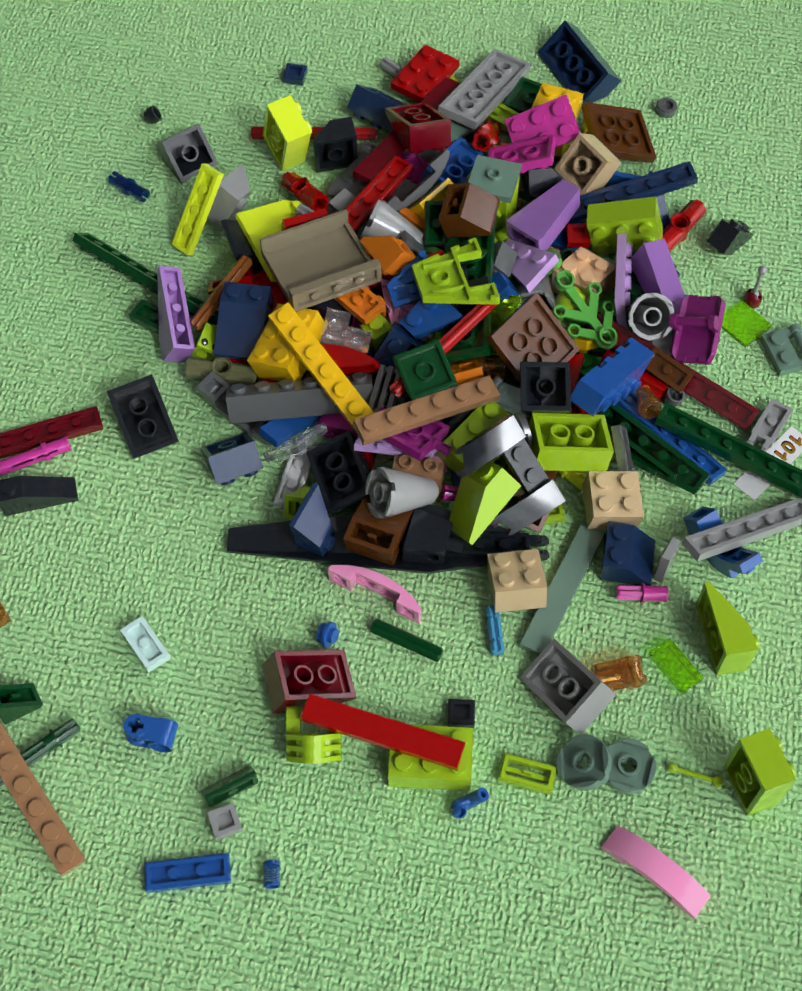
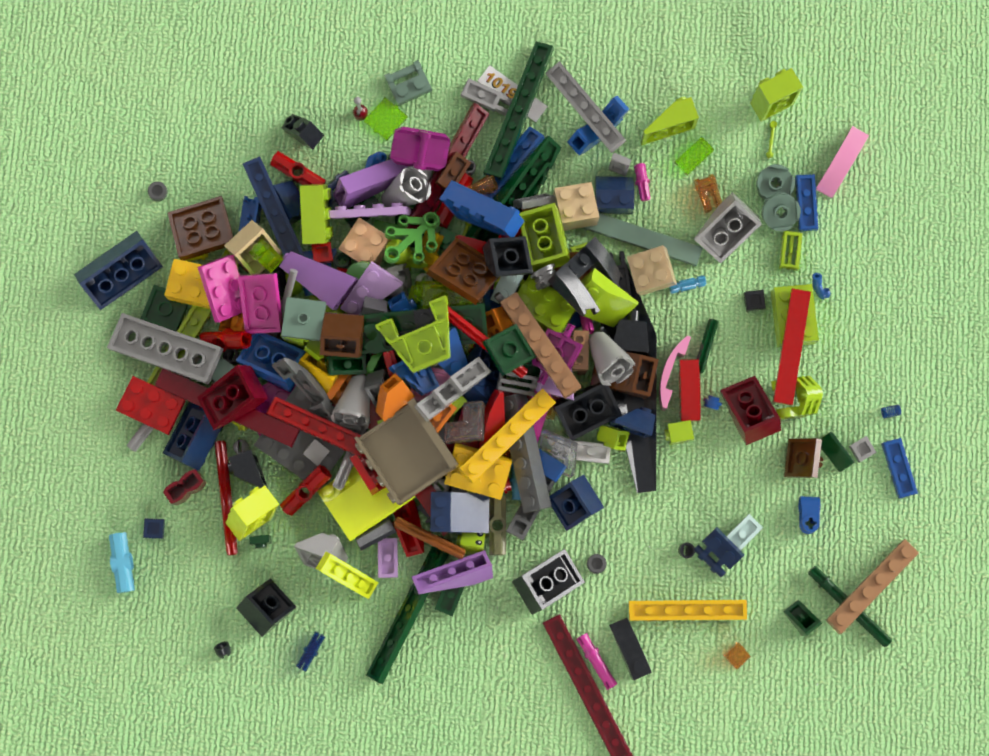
camera: 100 degrees left, 20 degrees up
none -> medium azure piece [109,532,135,593]
none -> dark red brick [163,469,207,505]
none -> clear neon green brick [249,239,284,273]
none -> dark green plate [249,535,272,549]
none -> light grey bar [281,269,298,320]
none -> lavender plate [378,538,398,578]
none -> light grey slope [415,357,491,422]
none -> dark grey tile [587,554,607,574]
none -> yellow plate [629,600,747,621]
none -> lime brick [664,420,694,445]
none -> black hinge [678,543,695,558]
none -> red slope [679,359,701,421]
none -> dark blue plate [695,527,744,578]
none -> reddish brown tile [784,438,823,478]
none -> blue tile [795,174,818,231]

